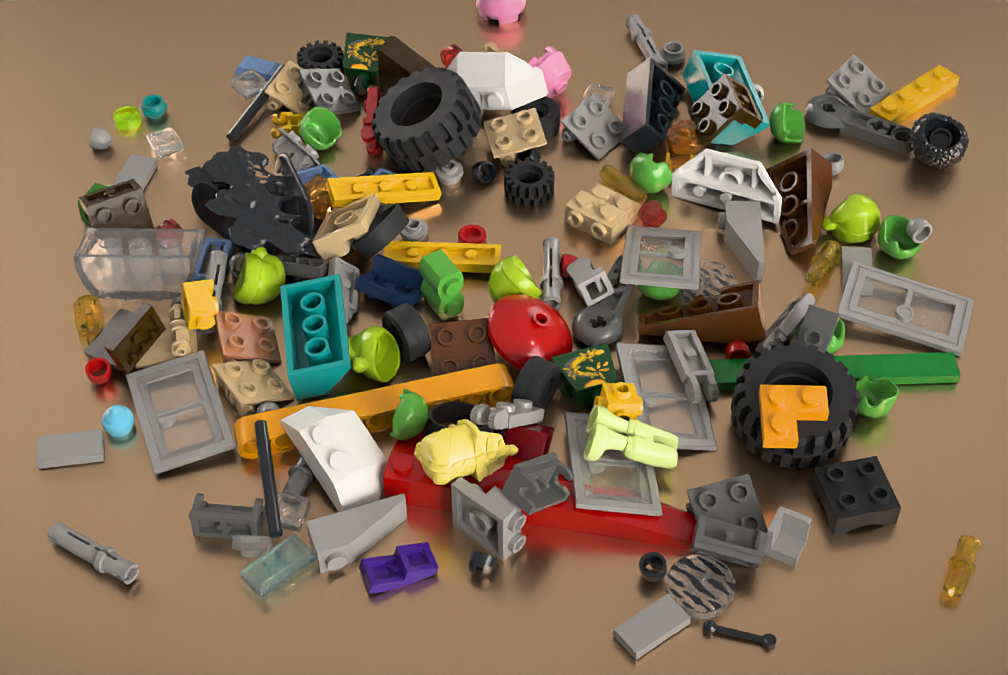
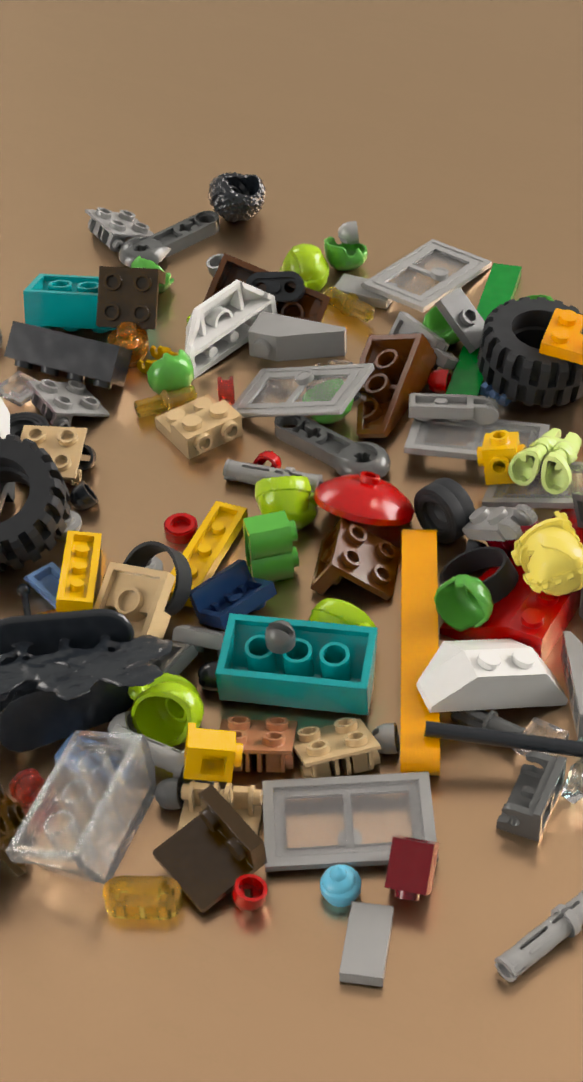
camera: 70 degrees left, 5 degrees down
black tyre [382,303,431,362] -> none
black tyre [504,157,555,208] -> none
dark green torso [551,343,618,411] -> none
light grey leg [567,257,615,307] -> none
yellow plate [869,65,960,124] -> none
none -> black plate [246,271,305,303]
none -> dark grey hinge [265,620,296,654]
none -> dark red brick [384,835,439,901]

